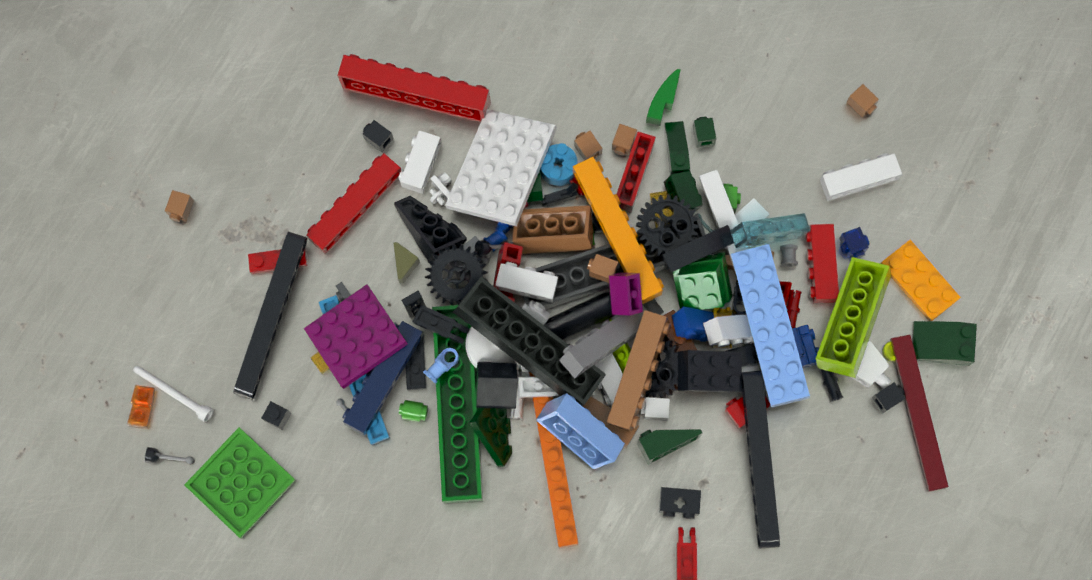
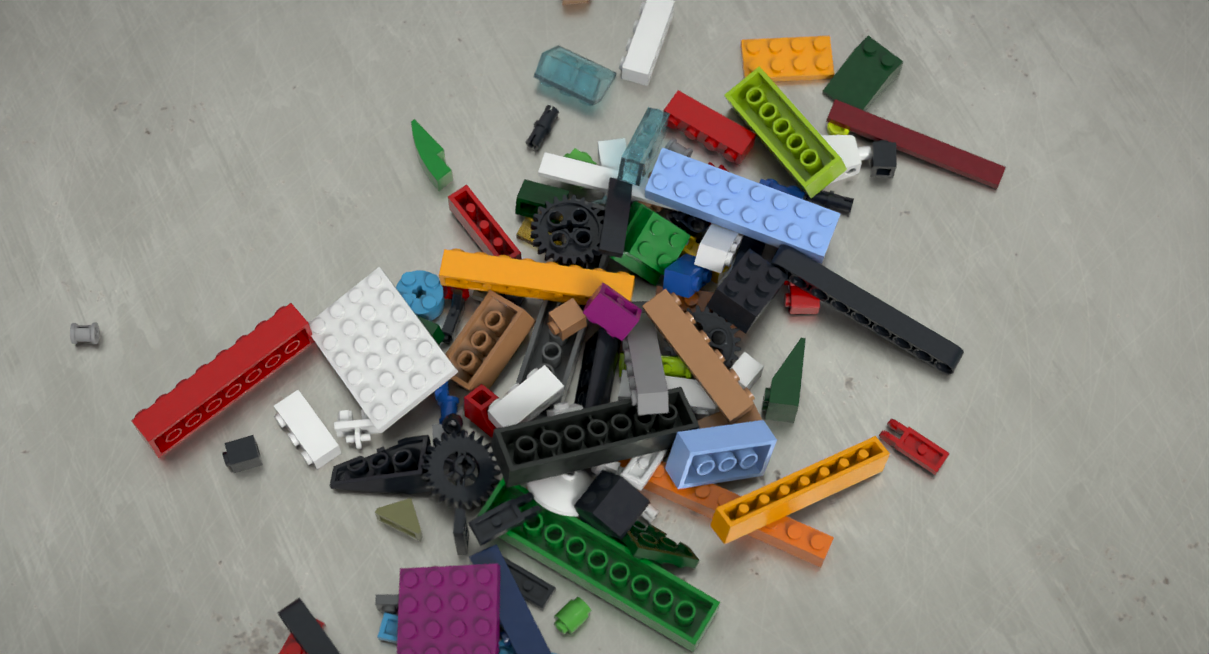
camera: 60 degrees left, 10 degrees down
red brick [306,153,401,254] -> none
light blue connector [423,348,459,384] -> none
medium nougat brick [574,131,603,161] -> none
medium nougat brick [612,123,637,156] -> none
black brick [659,487,701,519] -> none
dark green slope [665,121,690,175] -> none
dark green brick [693,116,717,147] -> none
clear blue brick [839,227,870,259] -> none
none -> black pin [526,105,559,150]
none -> clear light blue slope [534,45,617,106]
none -> light orange brick [710,436,890,545]

